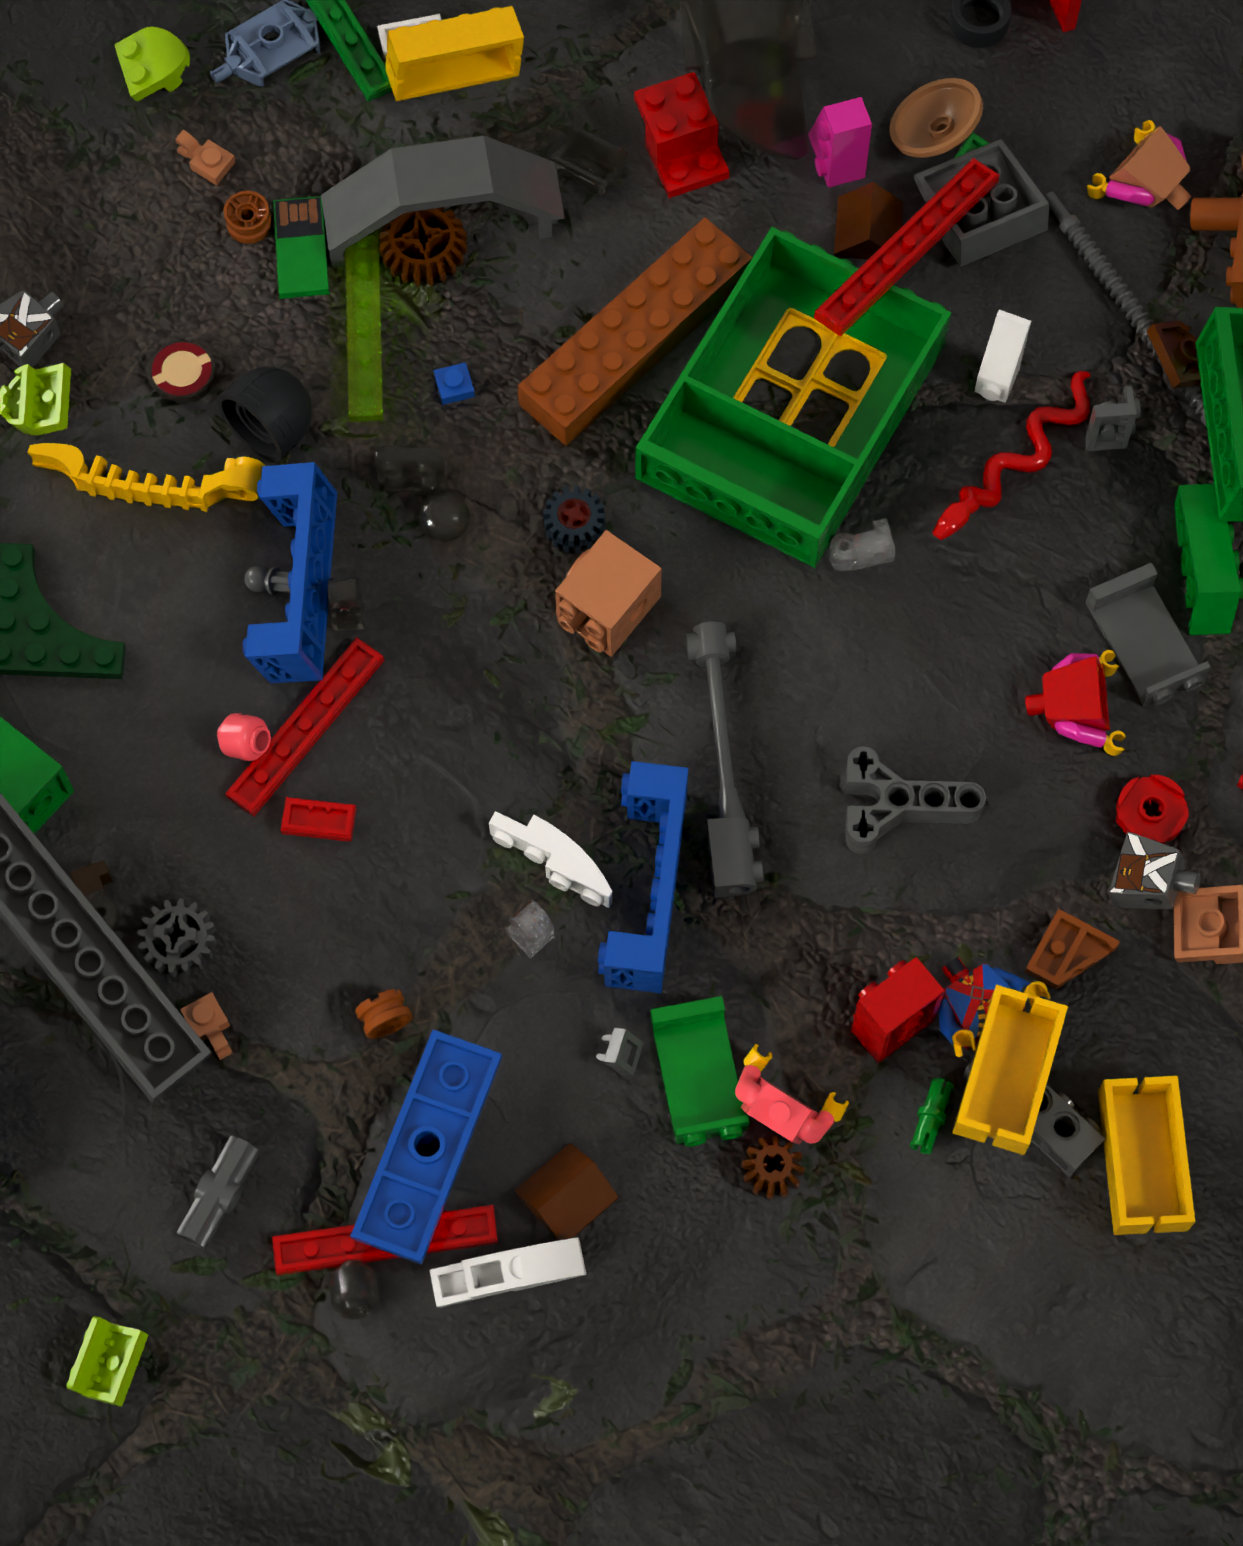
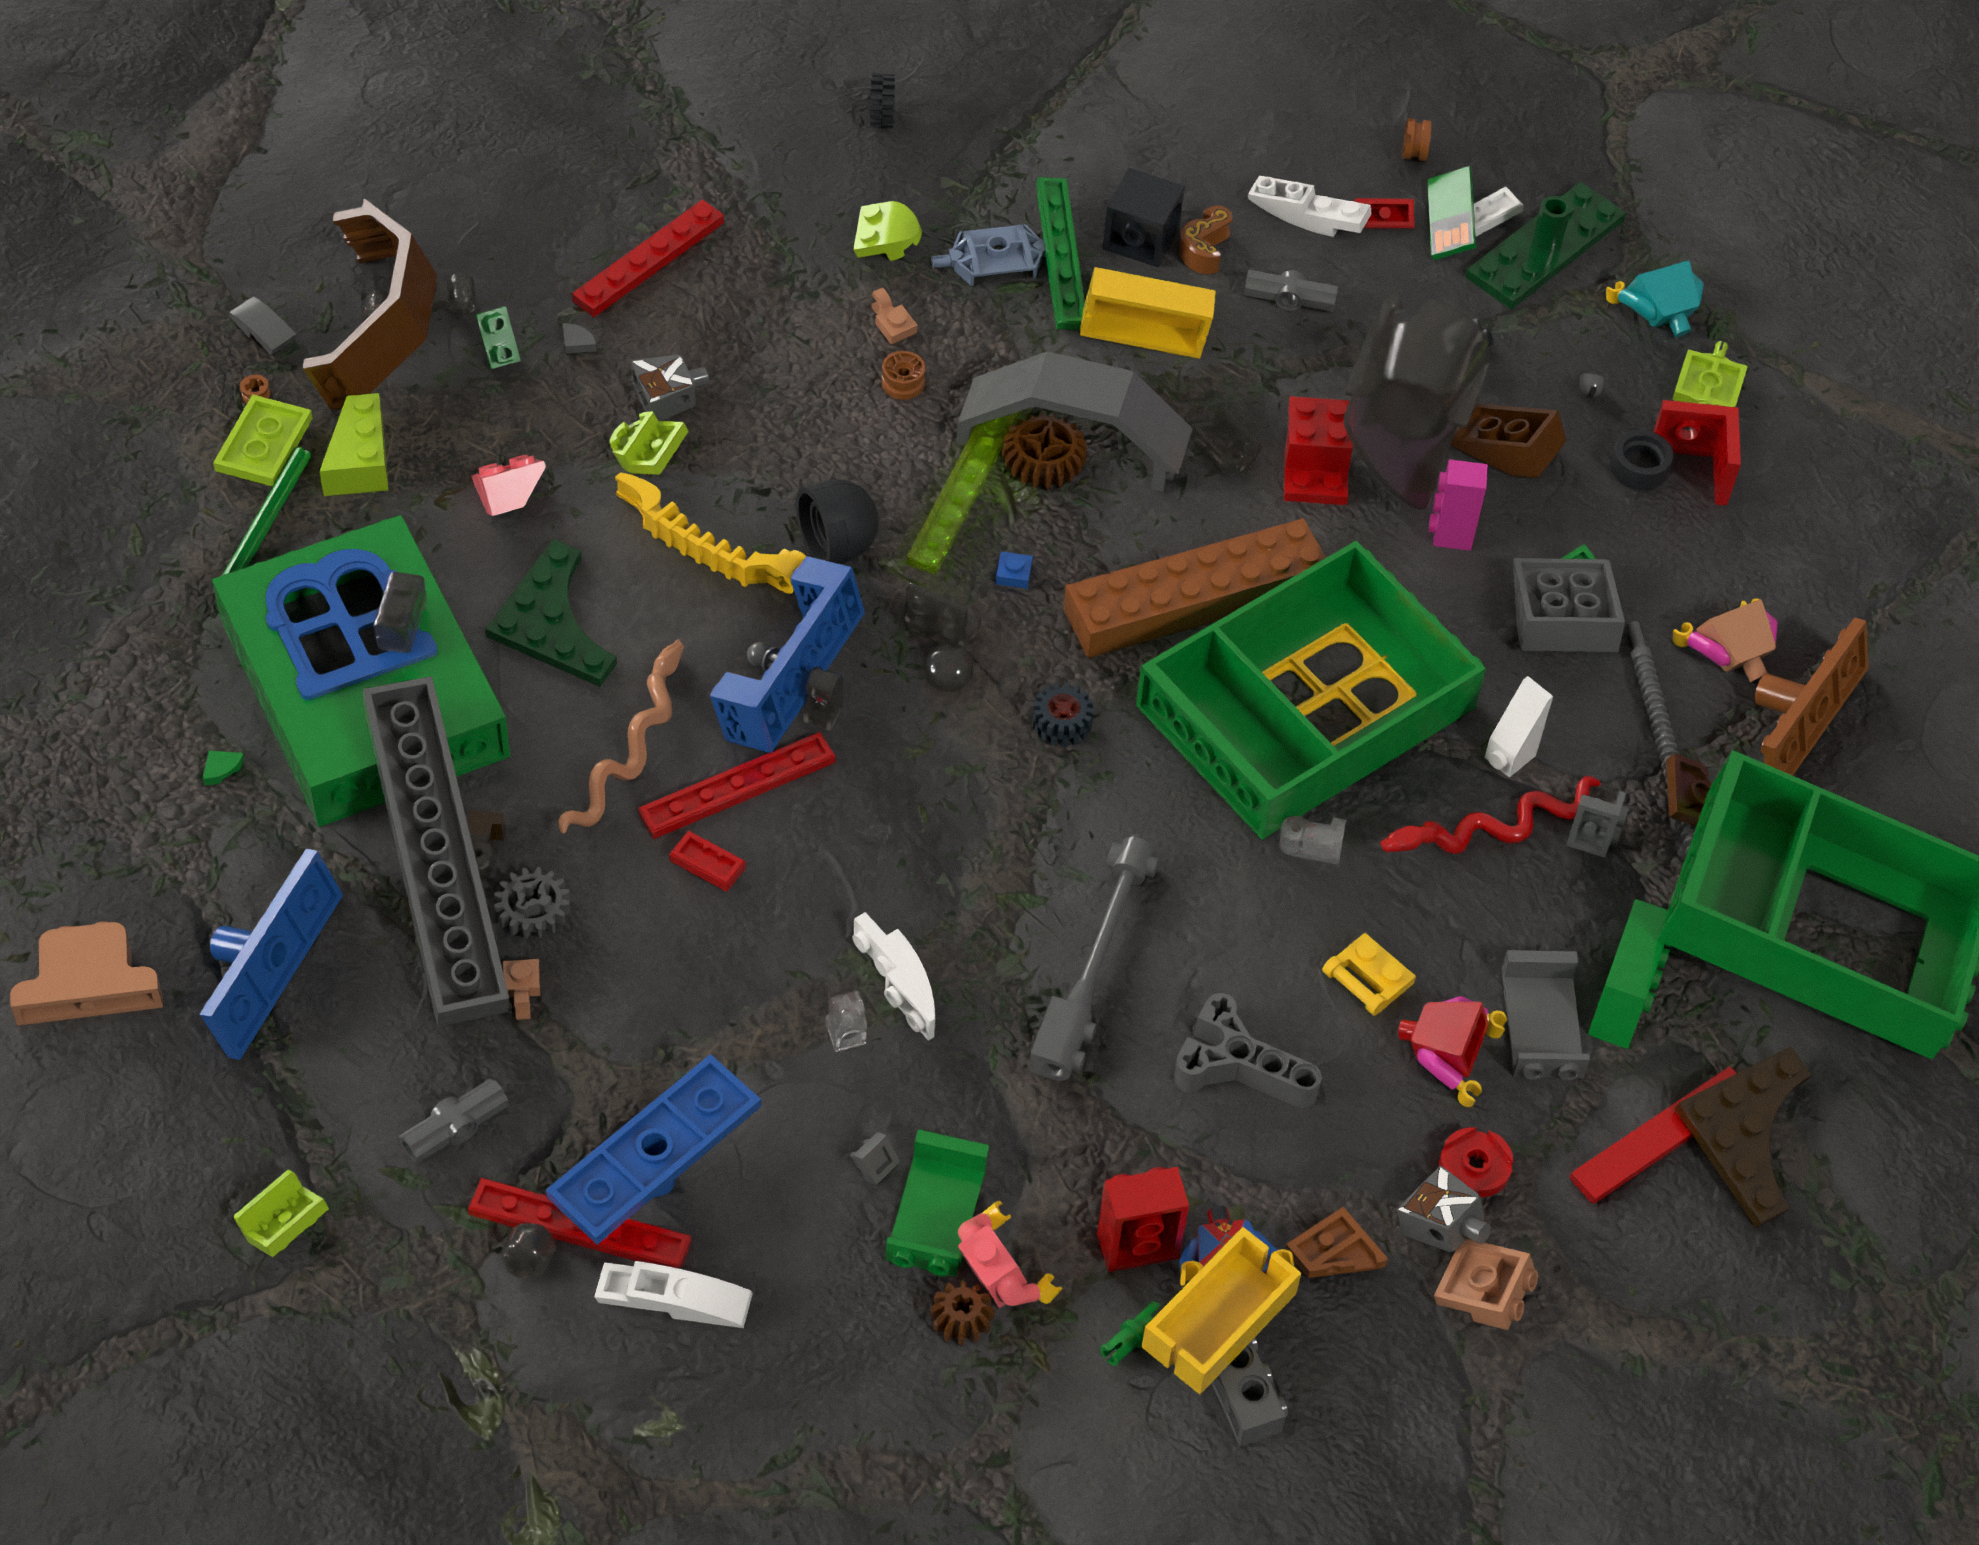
camera: 20 degrees right, 15 degrees down
tile [148,340,217,404] -> none
coral head [217,713,271,761] -> none
green piece [273,196,329,299] -> none
dark orange wheel [355,989,413,1039] -> none
reddish brown slope [514,1143,619,1241] -> none
nougat brick [555,530,662,657] -> none
blue plate [598,761,689,994] -> none
red tile [814,158,1000,337] -> none
reddish brown slope [834,182,903,260] -> none
medium nougat dish [890,78,983,157] -> none
yellow piece [1098,1076,1195,1235] -> none
none -> nougat animal [558,639,684,834]
none -> yellow plate [1322,933,1416,1016]
none -> reddish brown slope [1448,404,1566,478]

